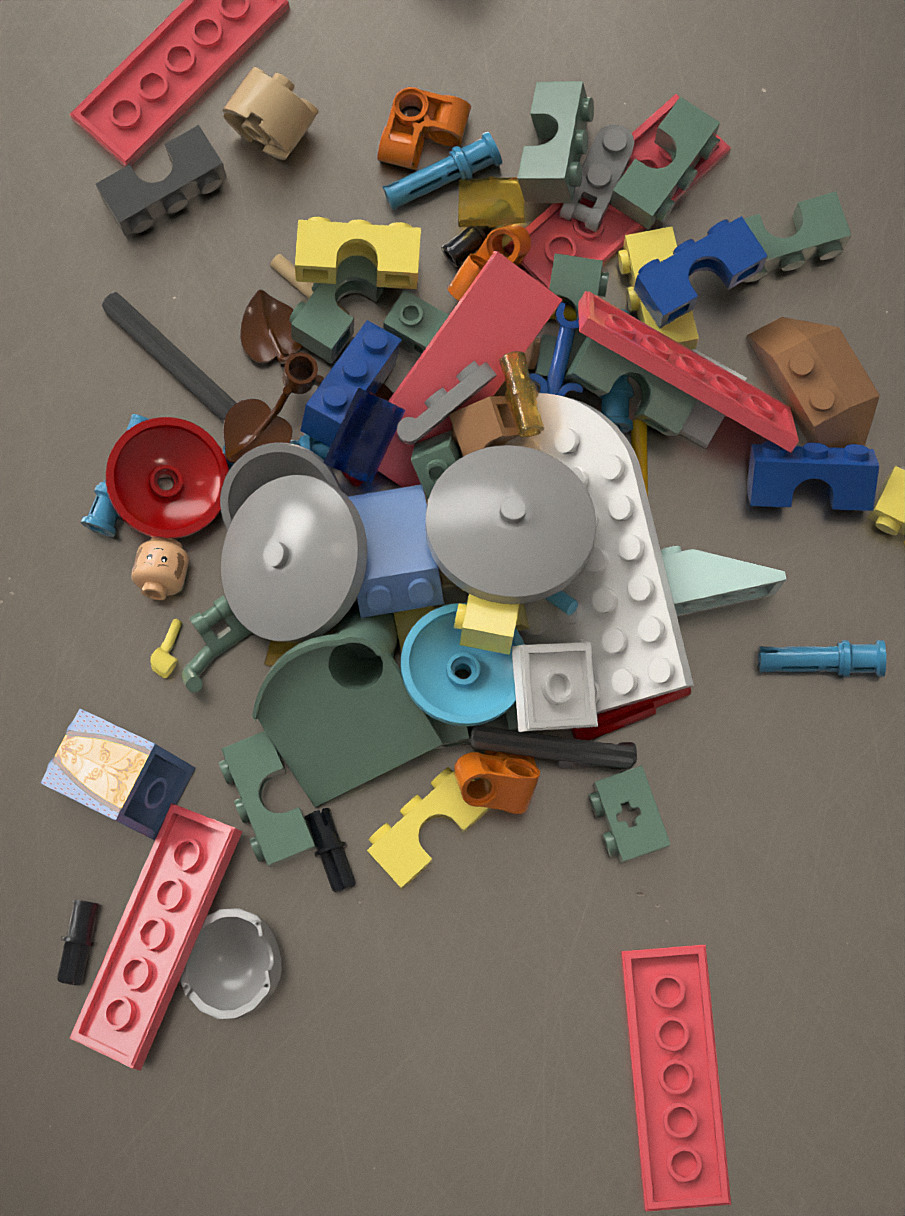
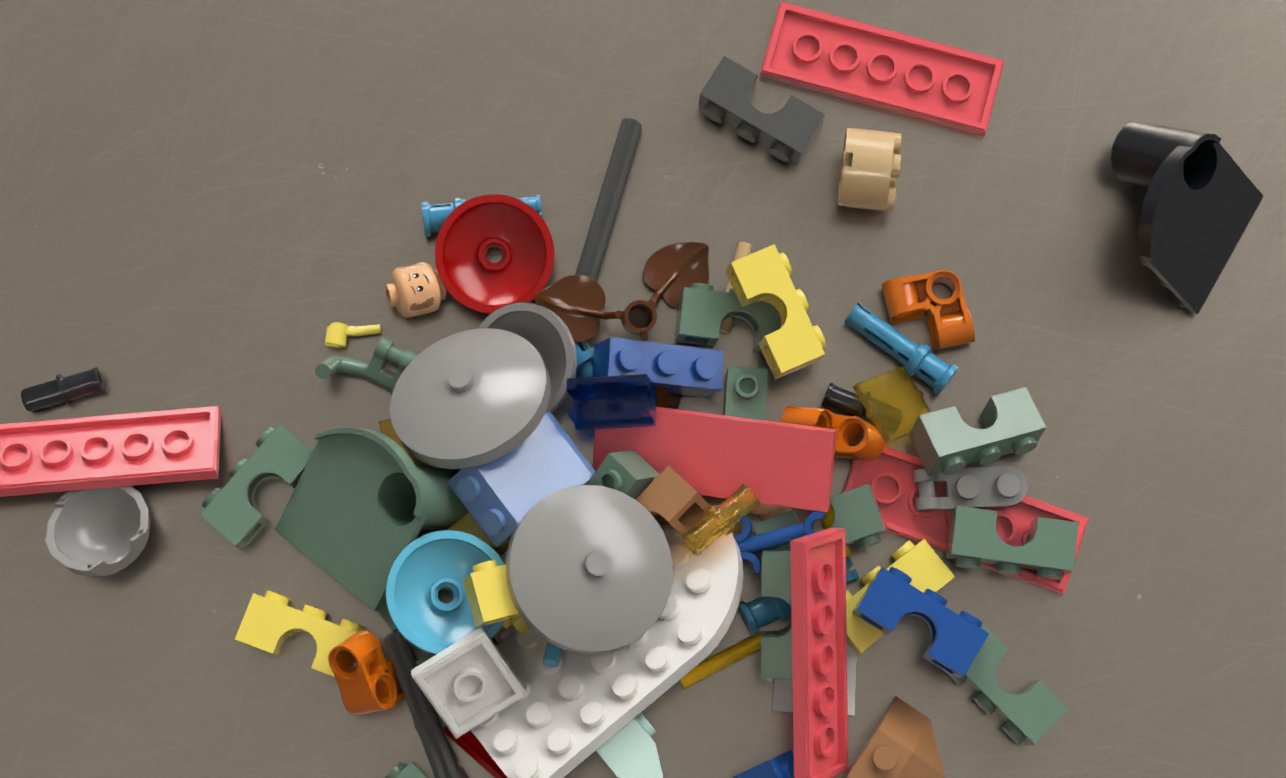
camera: 60 degrees right, 0 degrees up
slope [41,709,196,840] -> none
black axle [305,808,355,892] -> none
light grey plate [397,361,497,445] -> none

